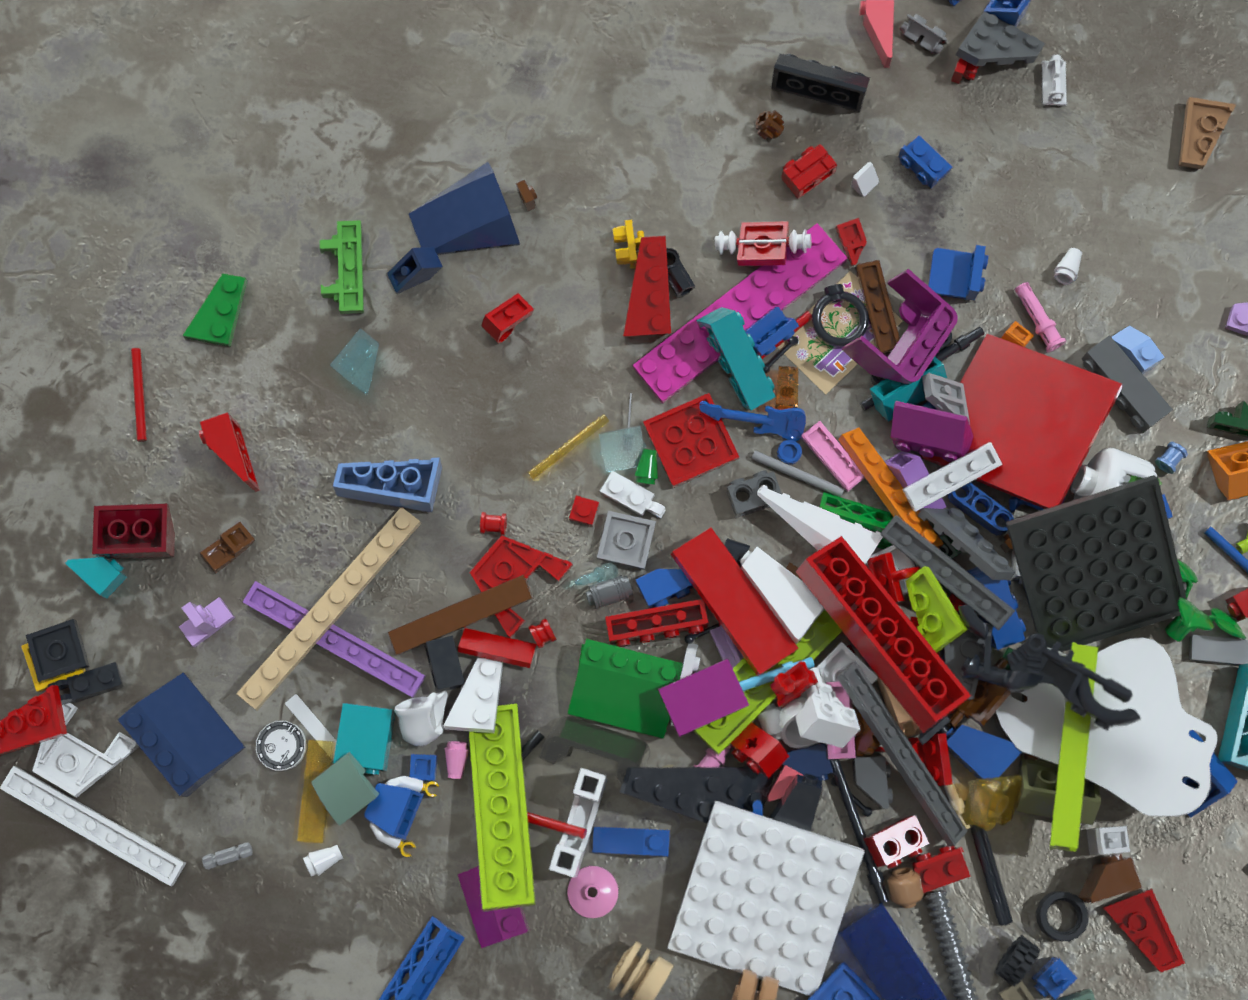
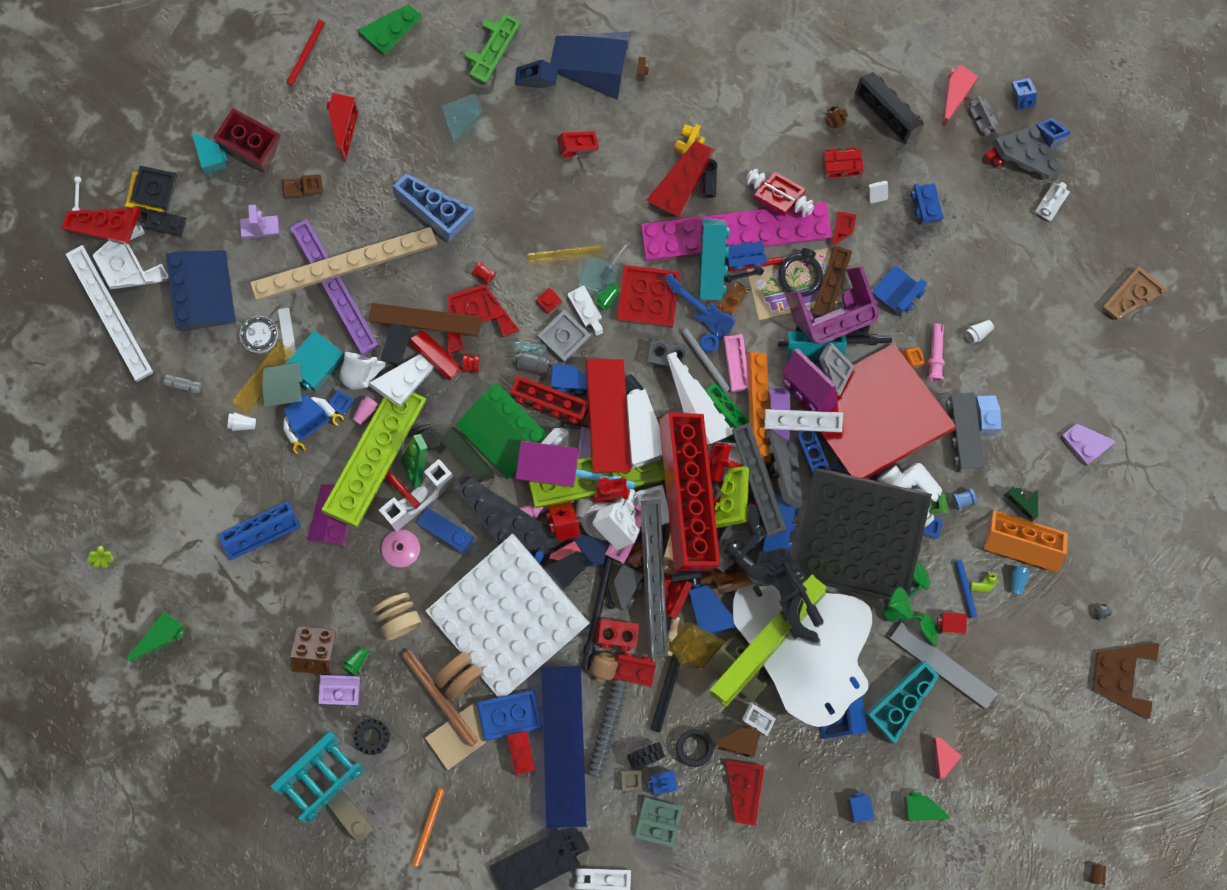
camera: 25 degrees right, 0 degrees up
none -> green wing [400,434,428,488]

